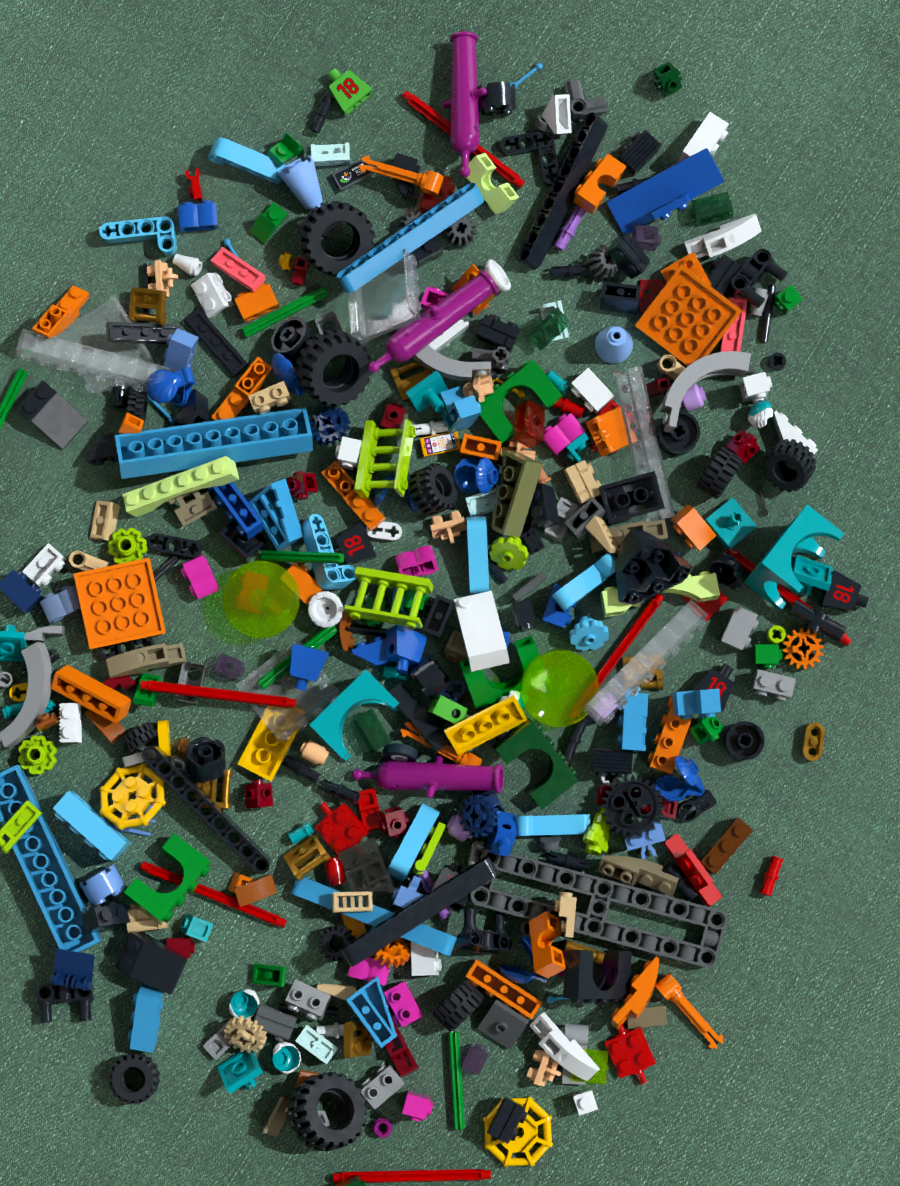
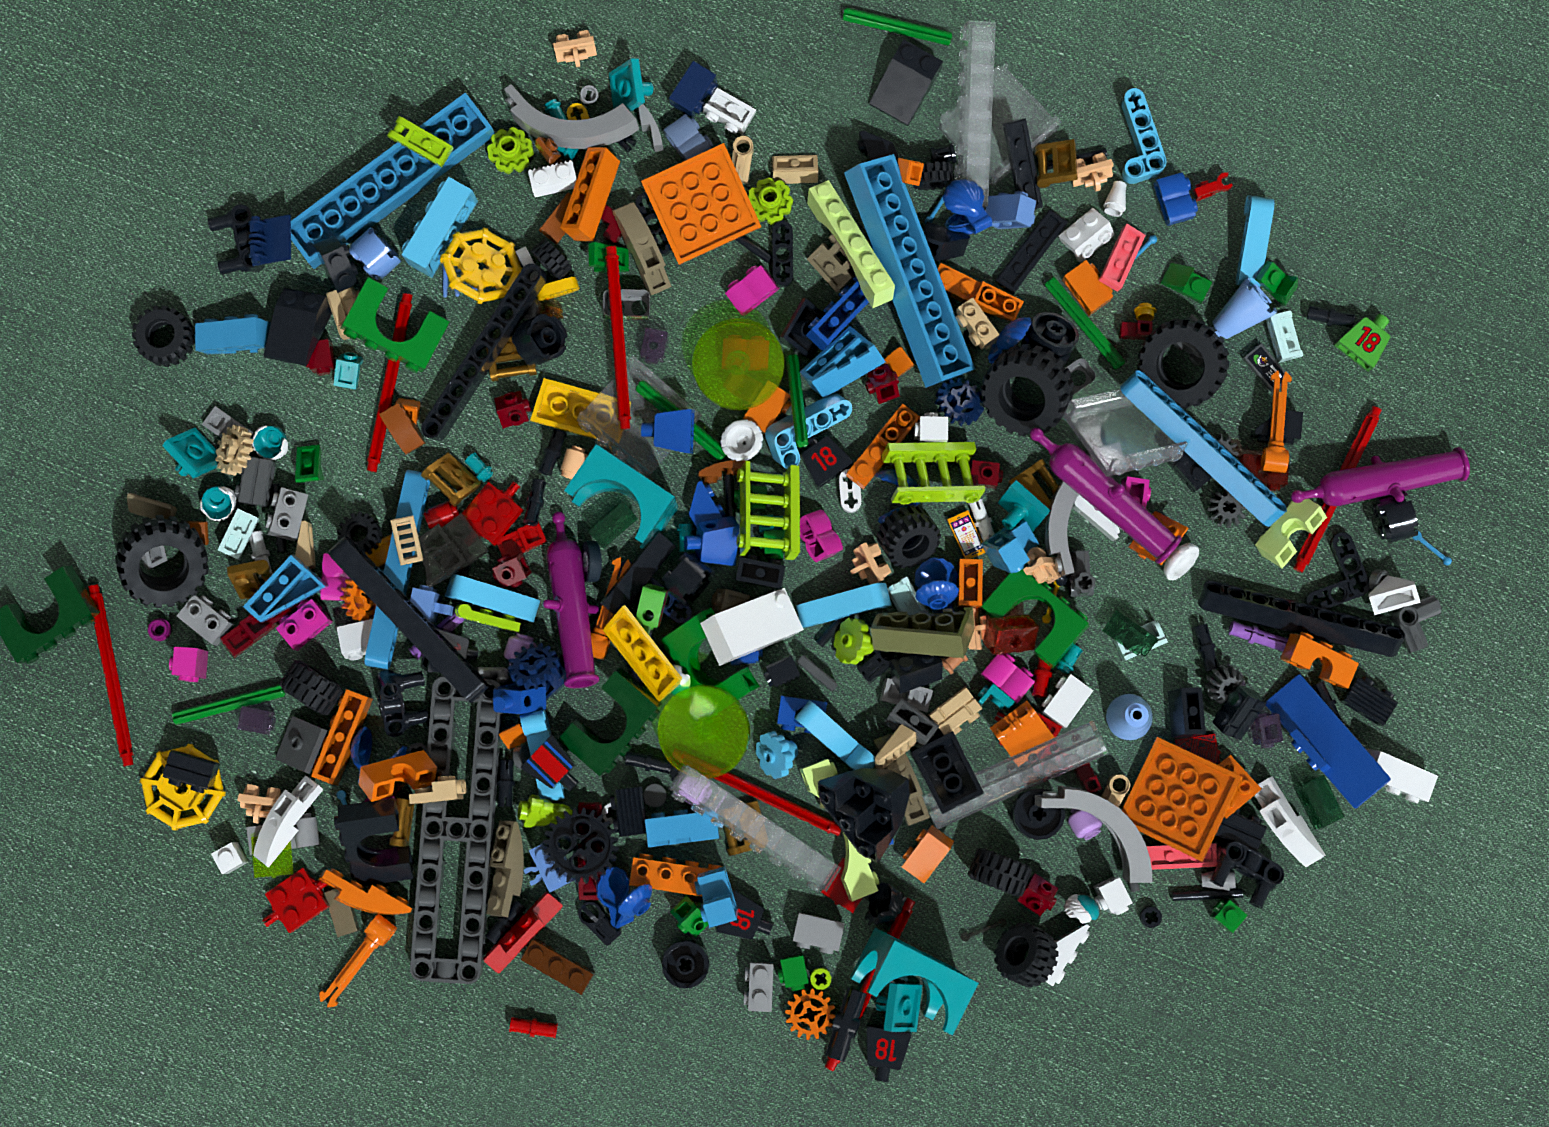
camera: 80 degrees right, 0 degrees up
orange slope [32,285,89,339] -> none
black brick [476,314,520,353] -> none
dark green brick [652,62,683,96] -> none
teal tile [704,497,757,550] -> none
pearl gold plate [802,722,825,761] -> none
none -> orange slope [499,724,527,749]
none -> torso [521,735,579,792]
none -> dark grey tile [643,784,667,807]
none -> orange slope [883,346,914,377]

